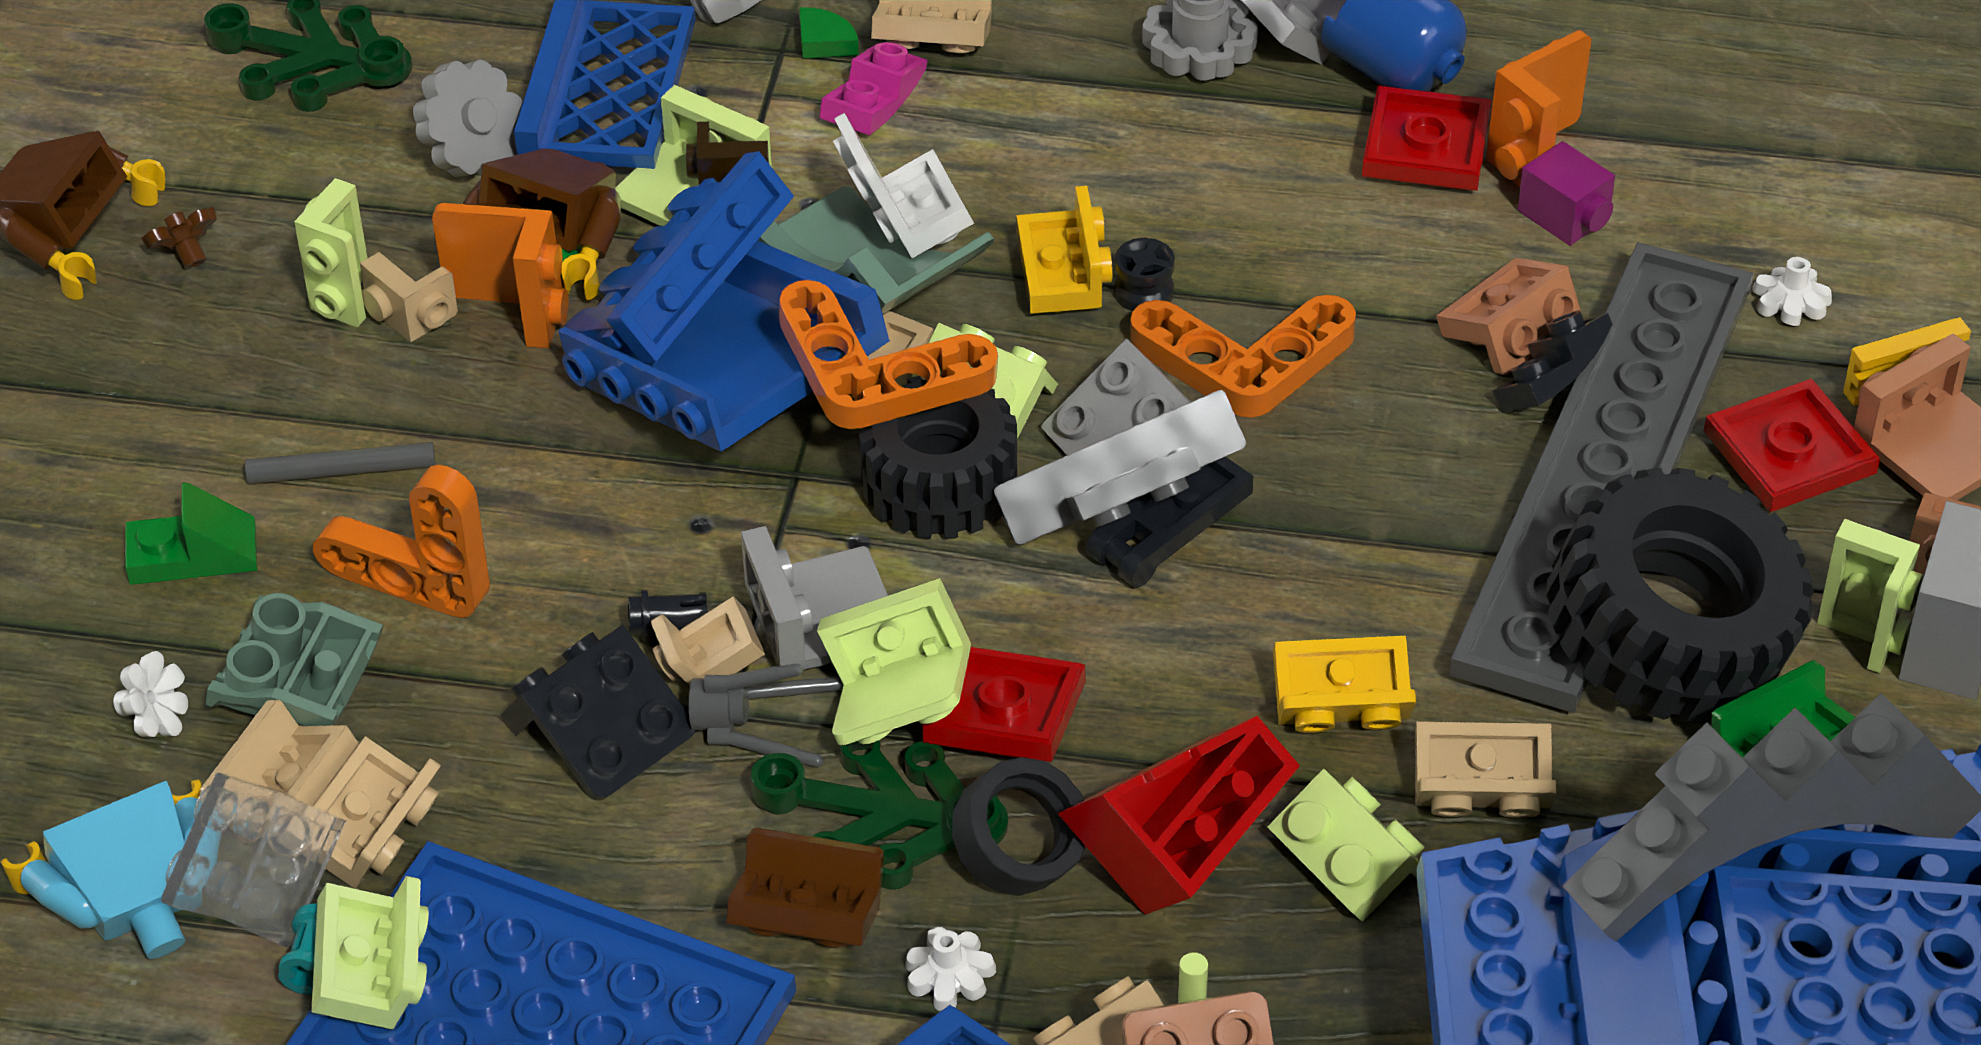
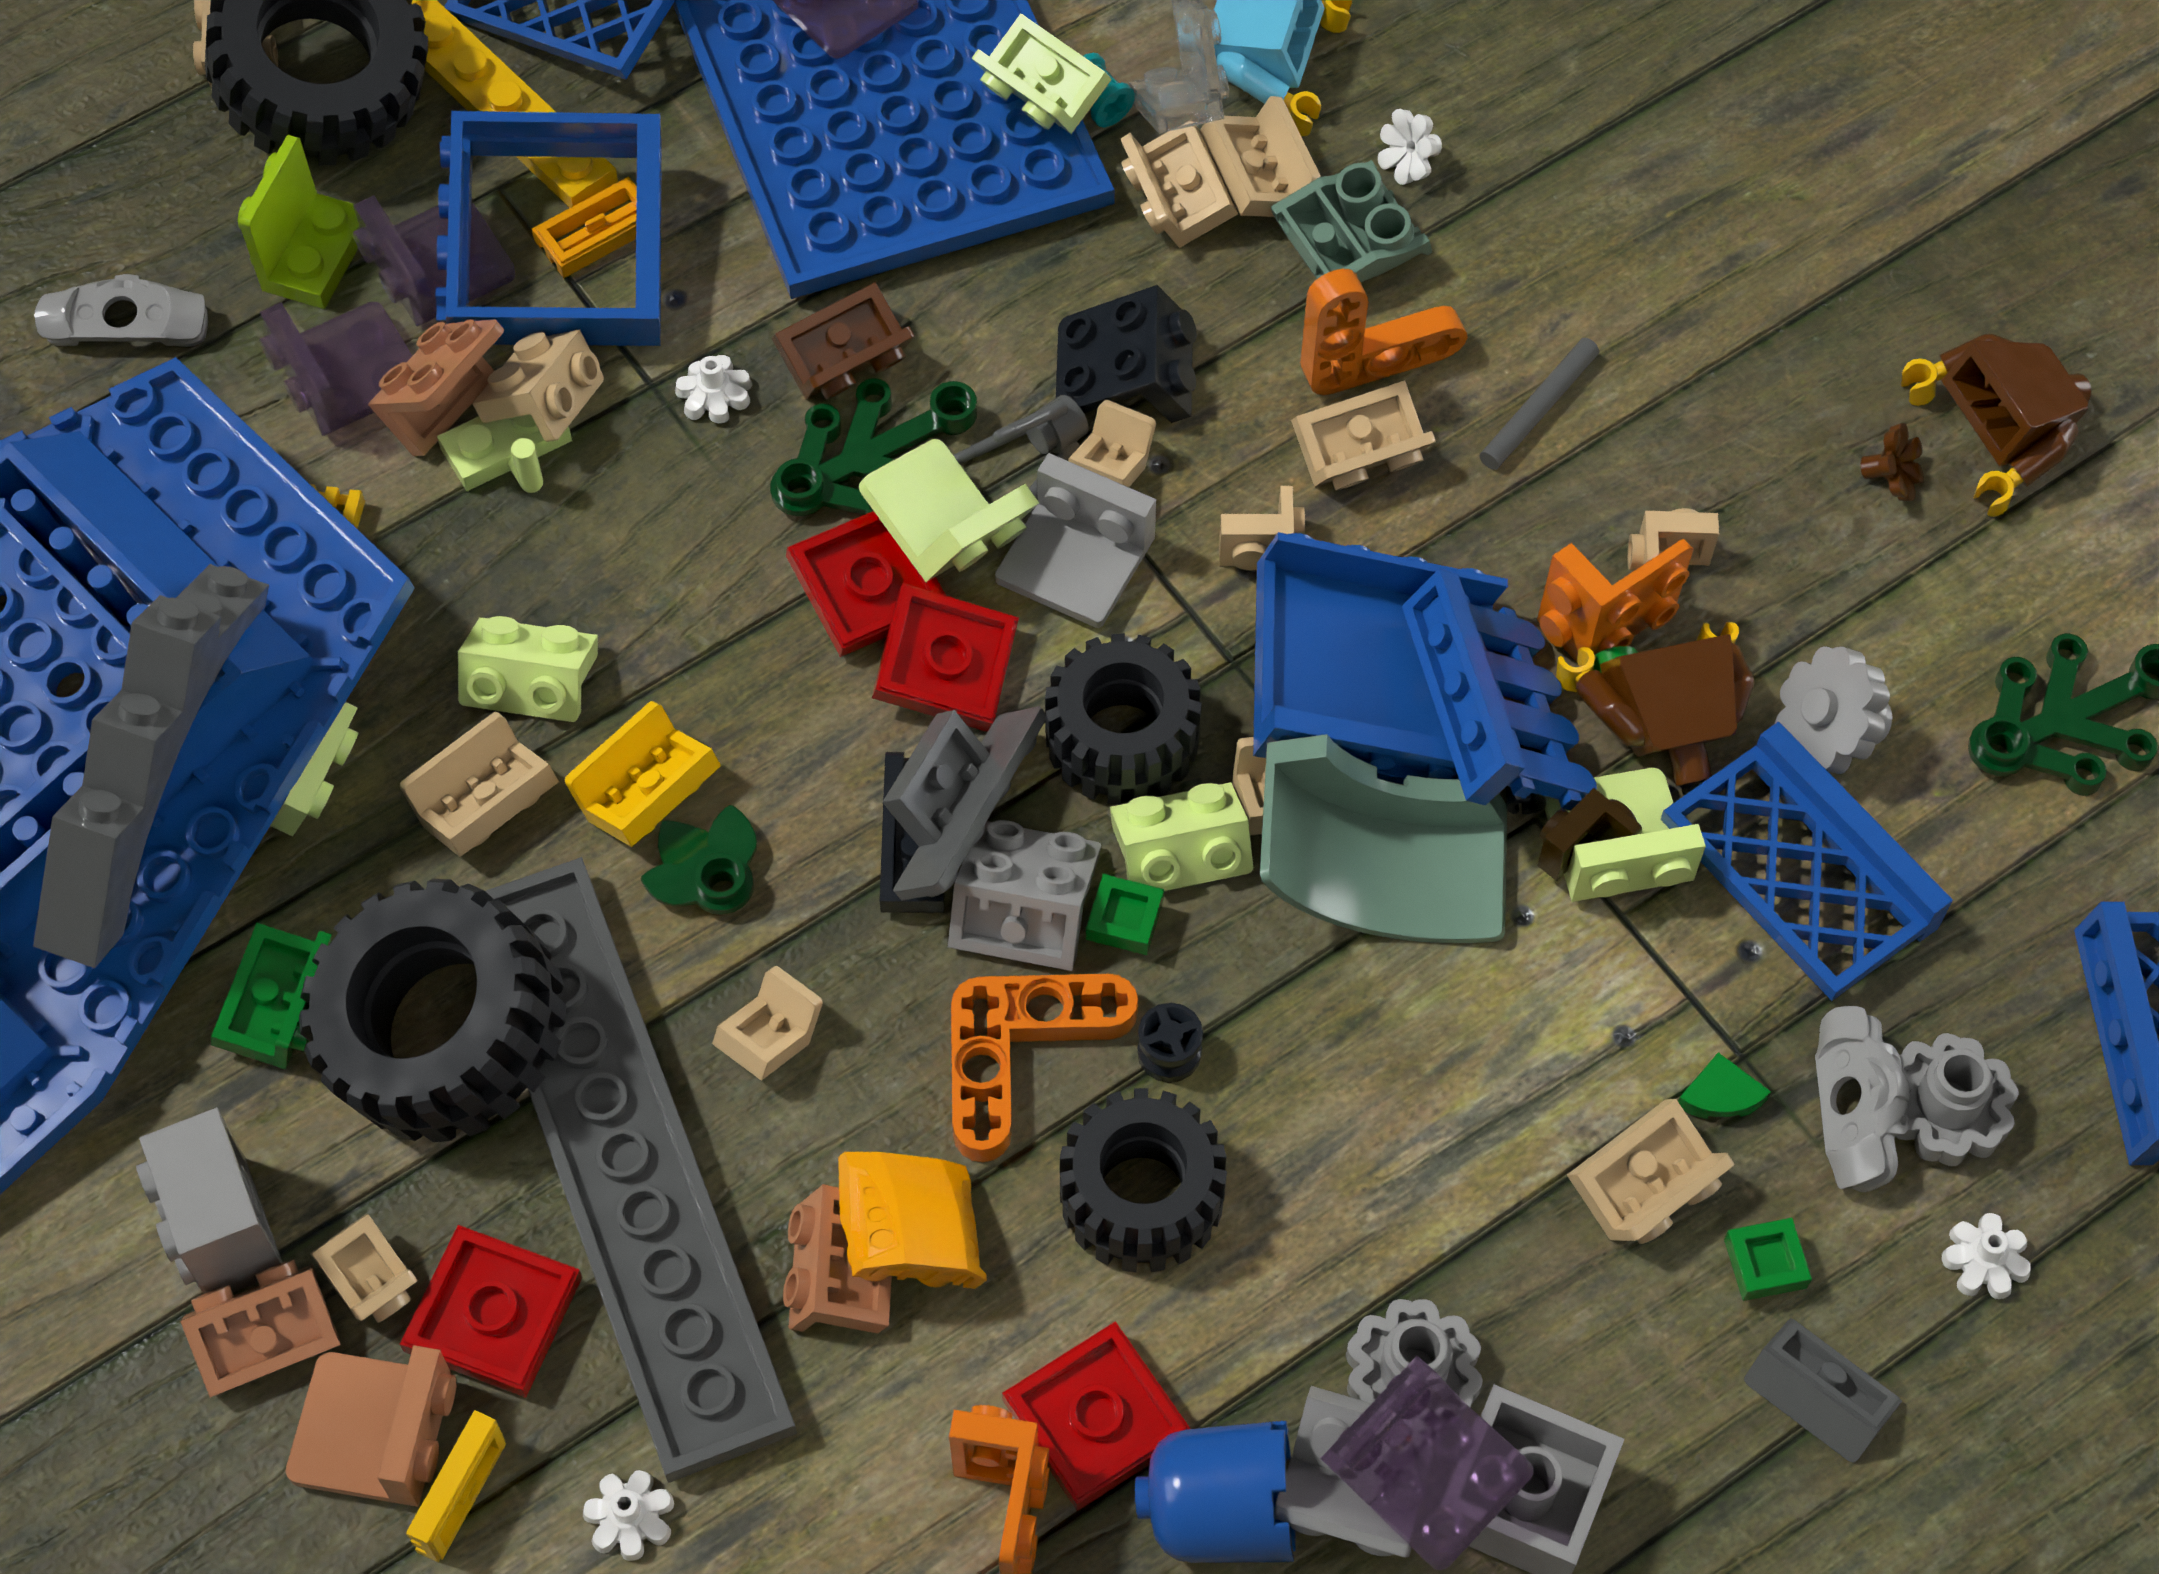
camera: 135 degrees right, 15 degrees up
green slope [125,482,258,585] -> none
yellowish green bracket [294,178,367,327] -> none
black pin [628,590,708,641] -> none
orange beam [779,280,998,429] -> none
dark pink slope [819,42,927,135] -> none
white bracket [833,113,974,258] -> none
black tyre [952,757,1086,895] -> none
yellow bracket [1016,185,1112,314] -> none
red wedge [1057,716,1300,915] -> none
black slope [1493,310,1613,413] -> none
magenta brick [1518,141,1615,246] -> none
yellowish green bracket [1817,519,1924,673] -> none
none -> tan bracket [310,1214,418,1323]
none -> dark green plate [640,805,757,915]
none -> tan bracket [712,966,823,1081]
none -> light orange slope [838,1152,987,1289]
none -> red plate [872,583,1019,732]
none -> black tyre [1060,1088,1227,1273]
none -> green plate [1086,874,1164,955]
none -> tan bracket [1219,486,1305,570]
none -> tan bracket [1291,380,1436,491]

